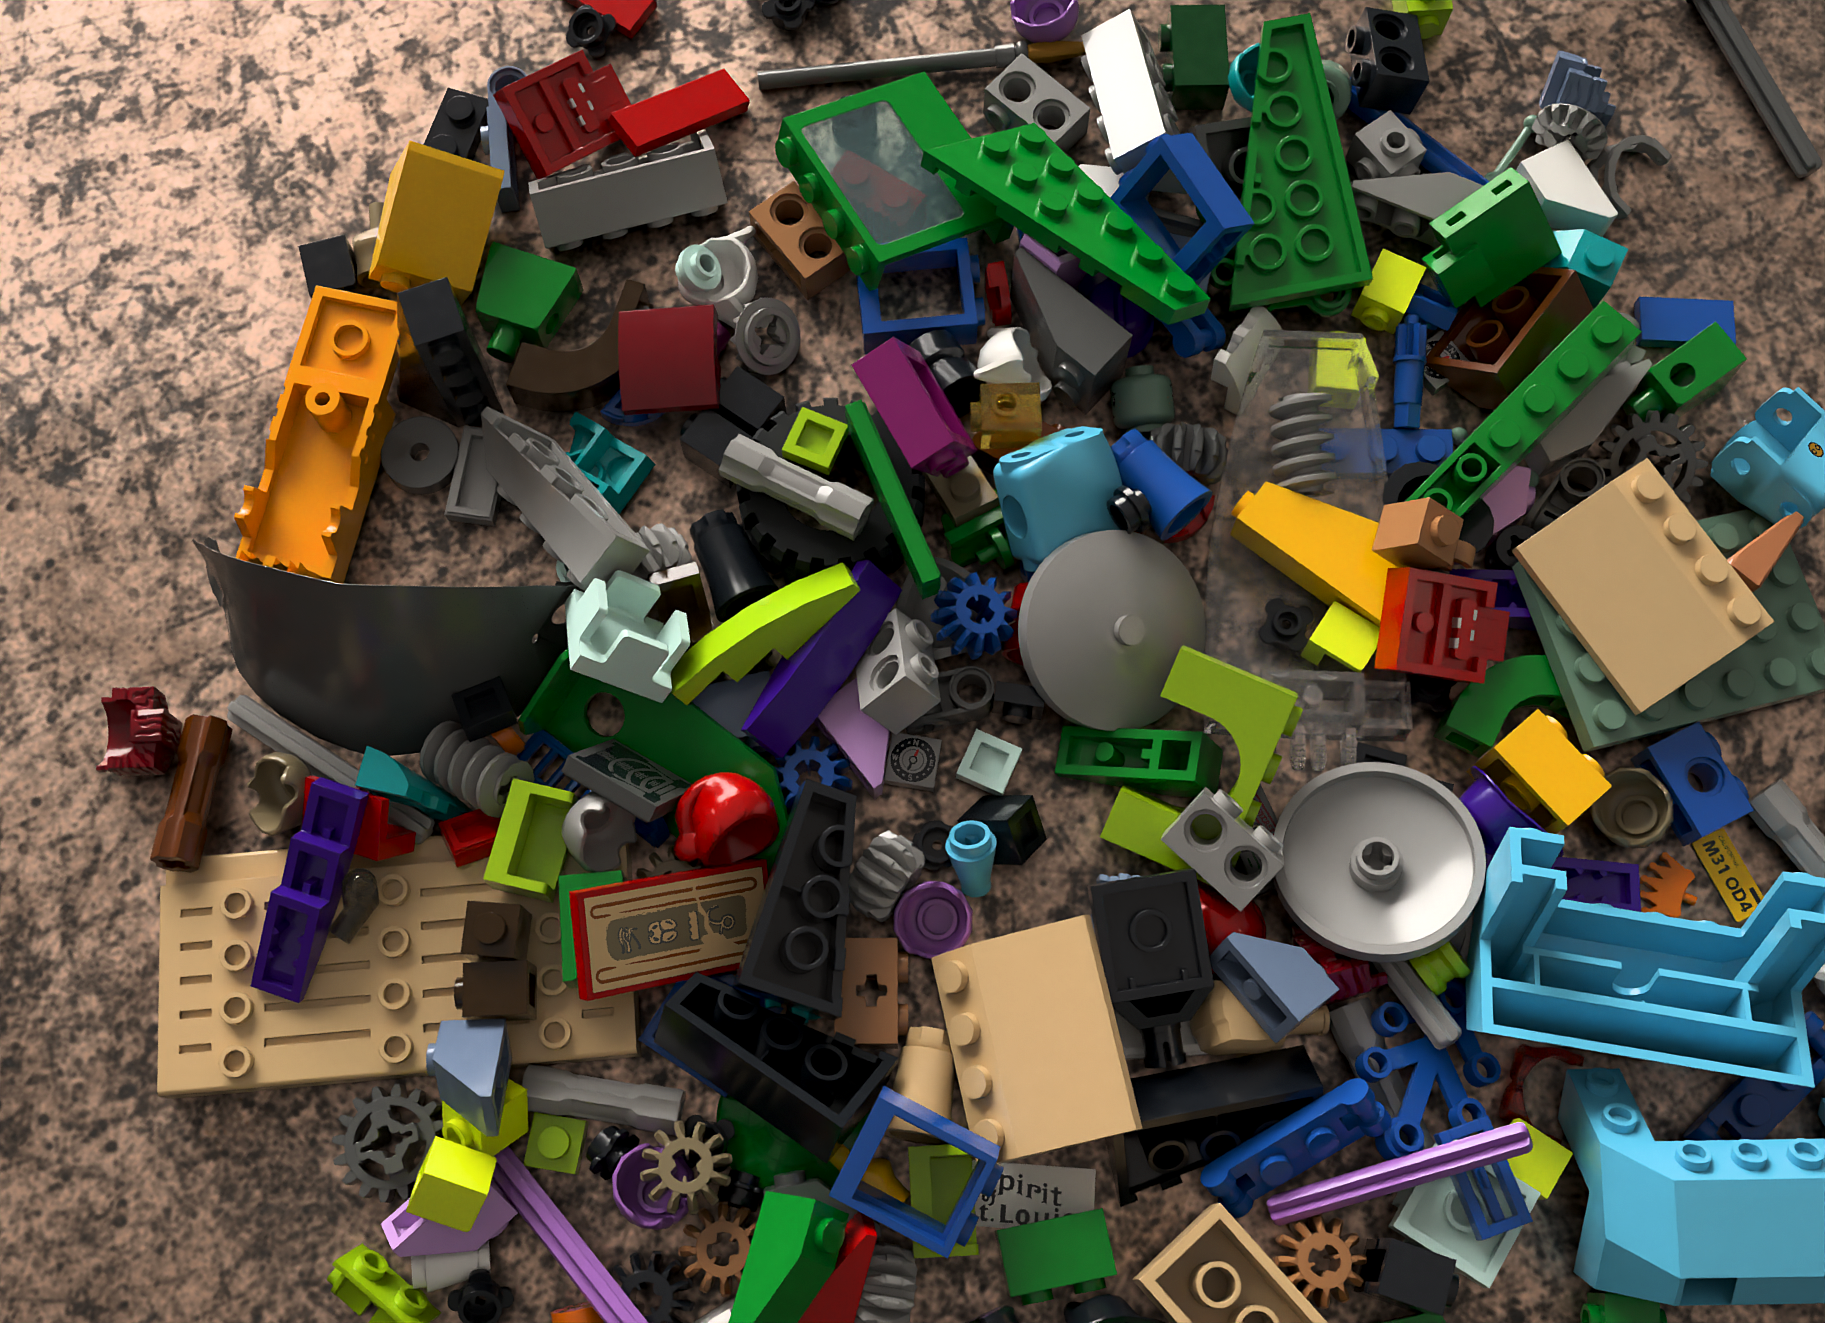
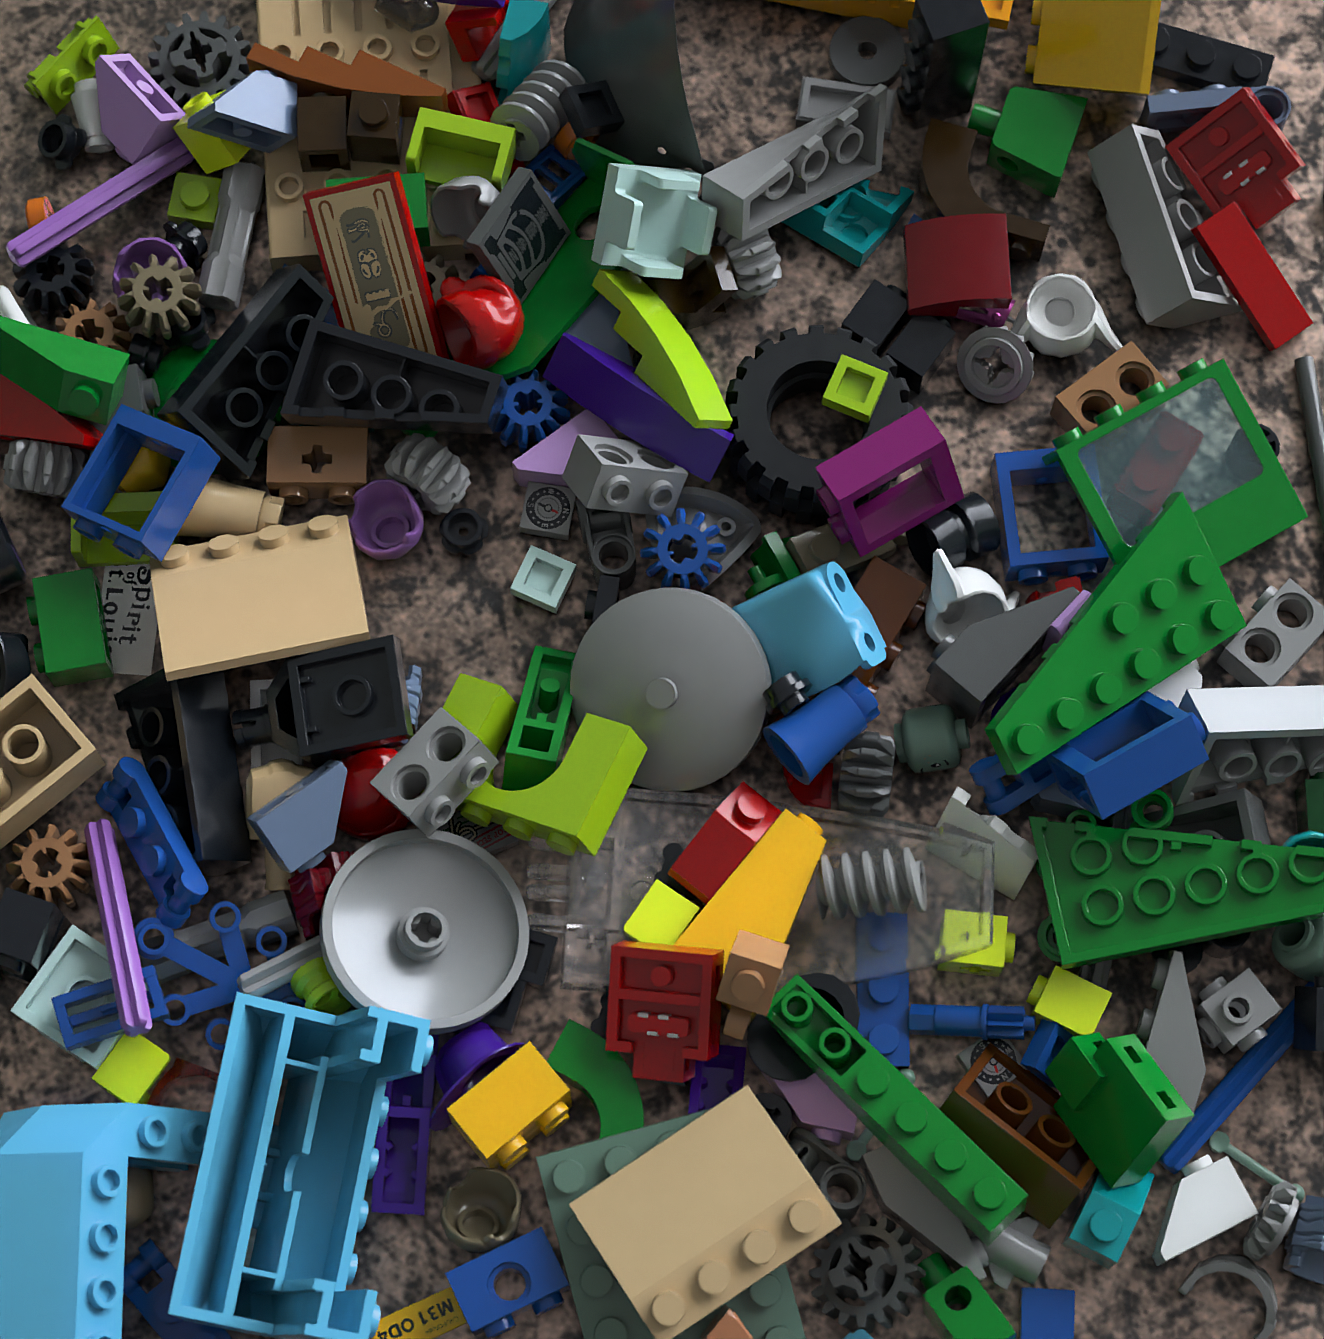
camera: 90 degrees right, 0 degrees up
neon yellow panel [406,1136,497,1232] -> none
light aqua plate [675,244,722,292] -> none
black plant [689,509,779,623] -> none
light grey axle [719,434,874,541] -> none
green tile [845,400,941,600] -> none
medium azure cone [945,820,997,897] -> none
black panel [957,795,1047,865] -> none
clear yellow brick [970,382,1042,449] -> none
orange piece [1640,852,1697,918] -> none
none -> dark orange slope [246,42,449,117]
none -> red slope [667,781,782,905]

